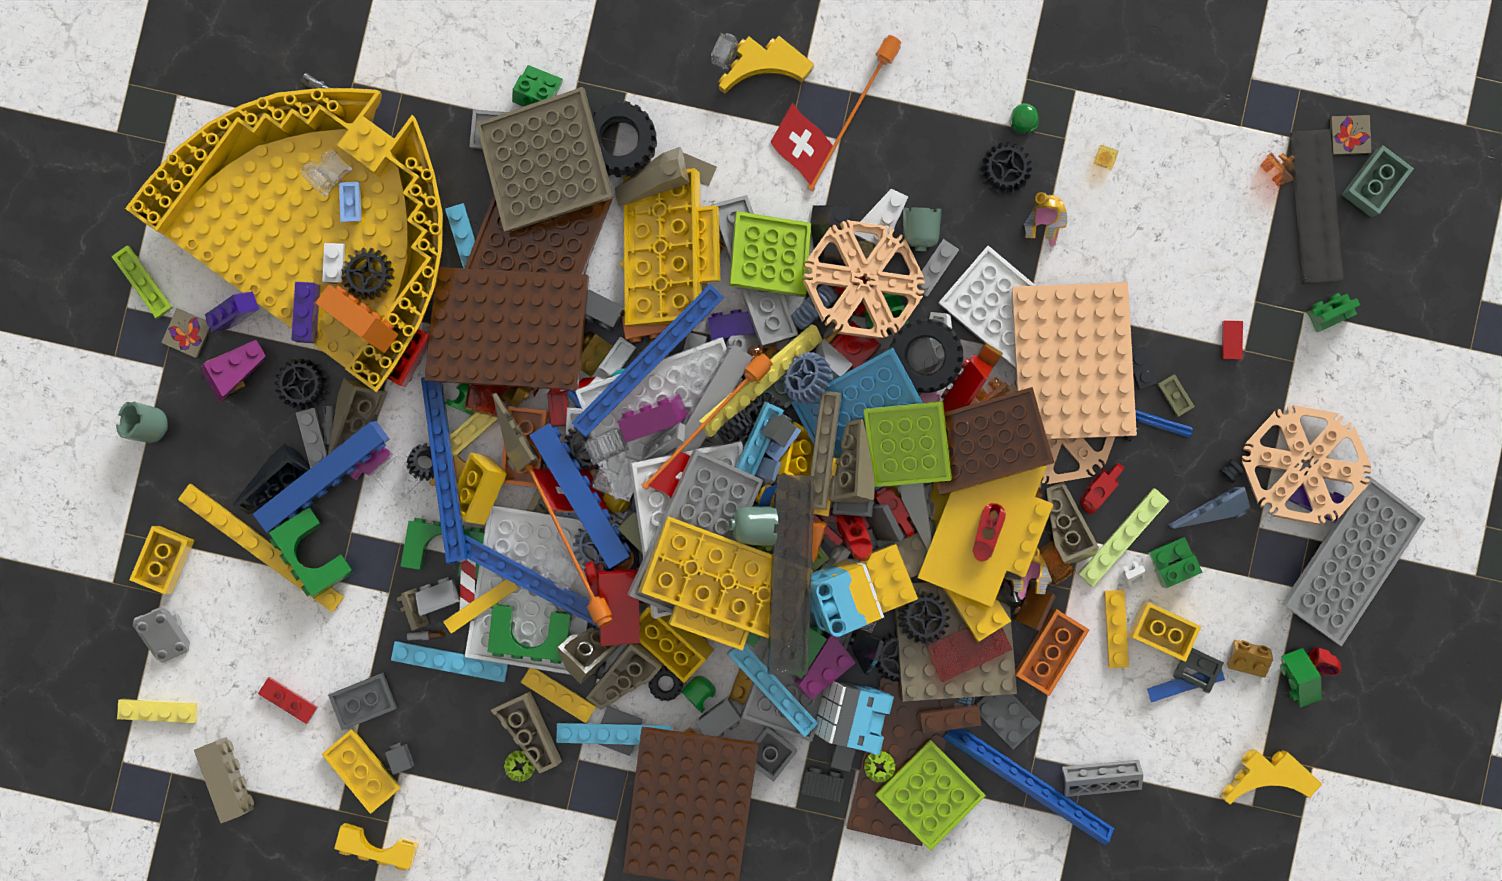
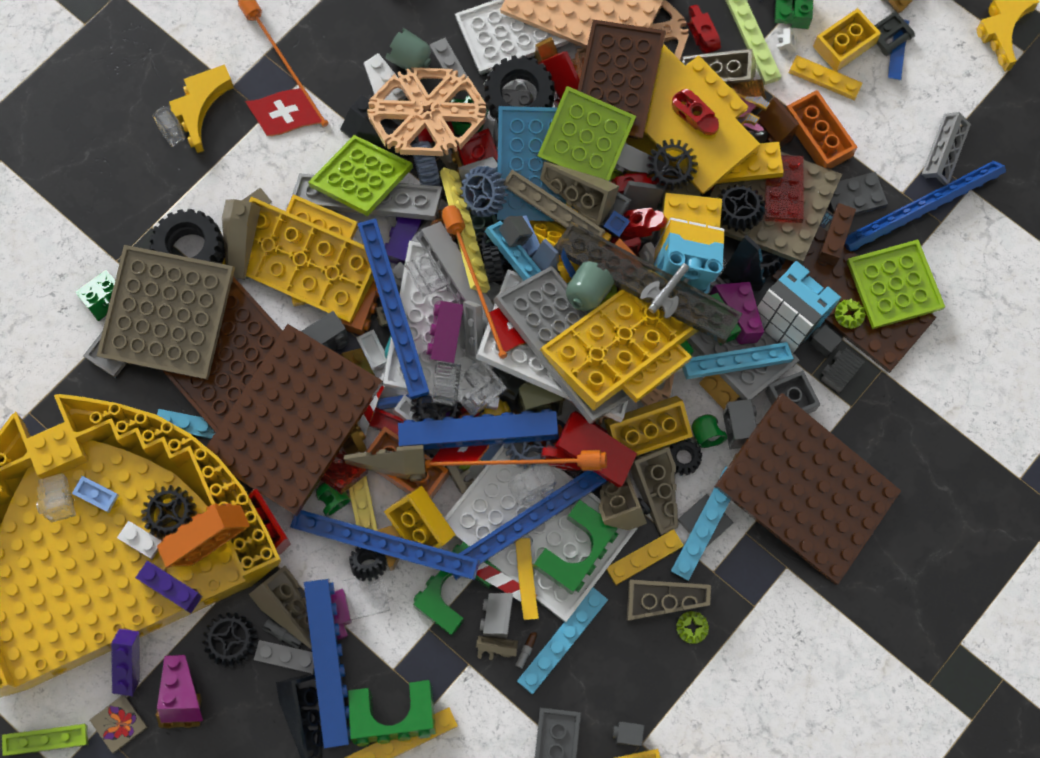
camera: 65 degrees left, 15 degrees down
none -> blue plate [603,210,630,237]
none -> light grey piece [640,263,689,318]
none -> black gear [646,139,698,191]

